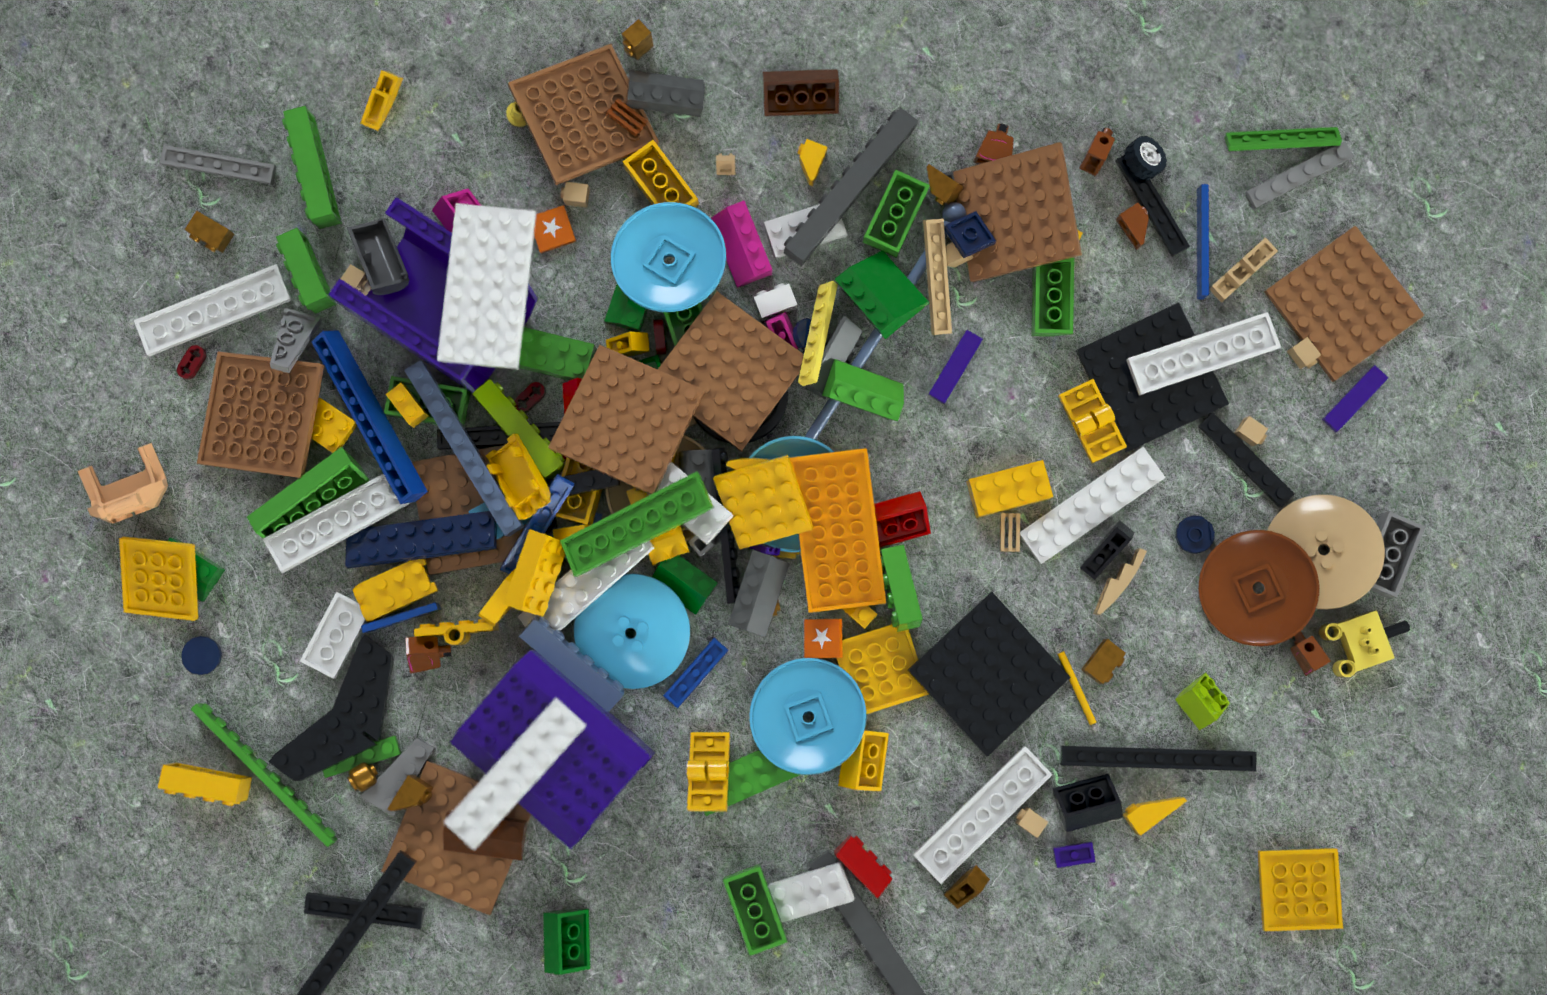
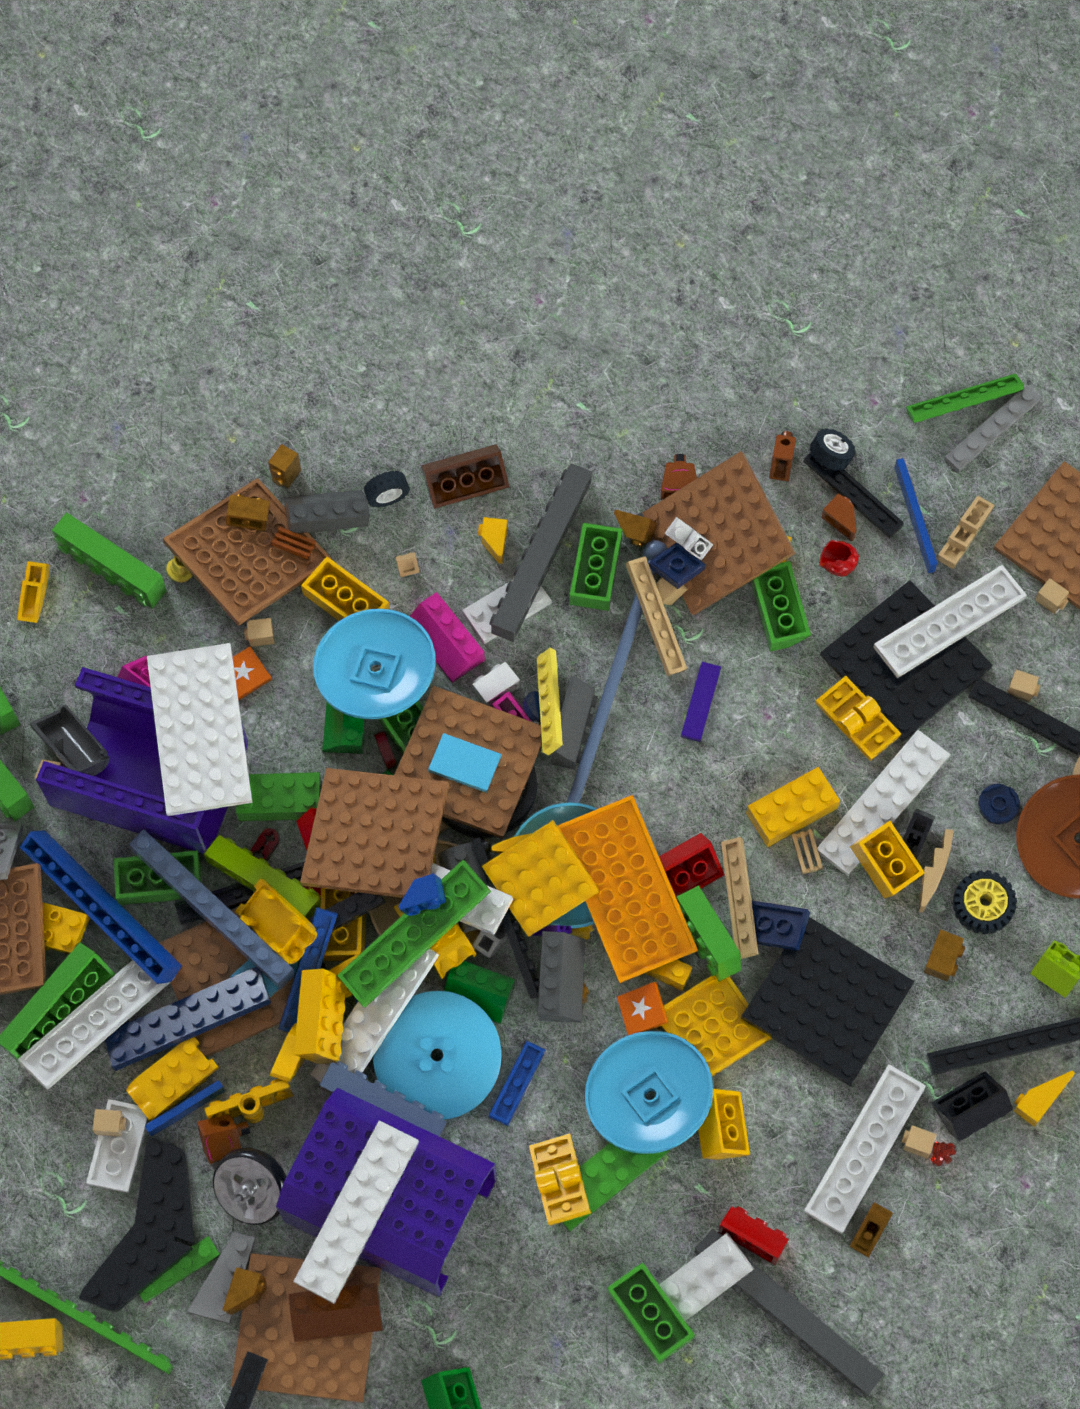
camera: 10 degrees left, 15 degrees down
pearl gold head [347,762,378,792] -> none
yellow brick [386,383,429,428] -> none
yellow slope [606,331,650,357] -> none
bright green slope [822,359,904,421] -> none
green slope [835,250,929,339] -> none
dark purple plate [1053,842,1096,868] -> none
yellow bar [1057,651,1096,725] -> none
none -> bright green brick [52,512,167,609]
none -> tan brick [93,1109,127,1137]
none -> flat silver wheel [213,1147,287,1225]
none -> pearl gold brick [226,495,270,531]
none -> black wheel [363,471,410,508]
none -> blue slope [399,873,446,916]
none -> medium azure tile [428,733,502,793]
none -> white slope [665,517,713,561]
none -> tan plate [721,837,759,959]
none -> dark blue plate [751,900,811,951]
none -> red hair [819,540,859,577]
none -> yellow slope [849,821,925,899]
none -> clear red plant [931,1142,956,1166]
none -> wheel [953,870,1017,934]

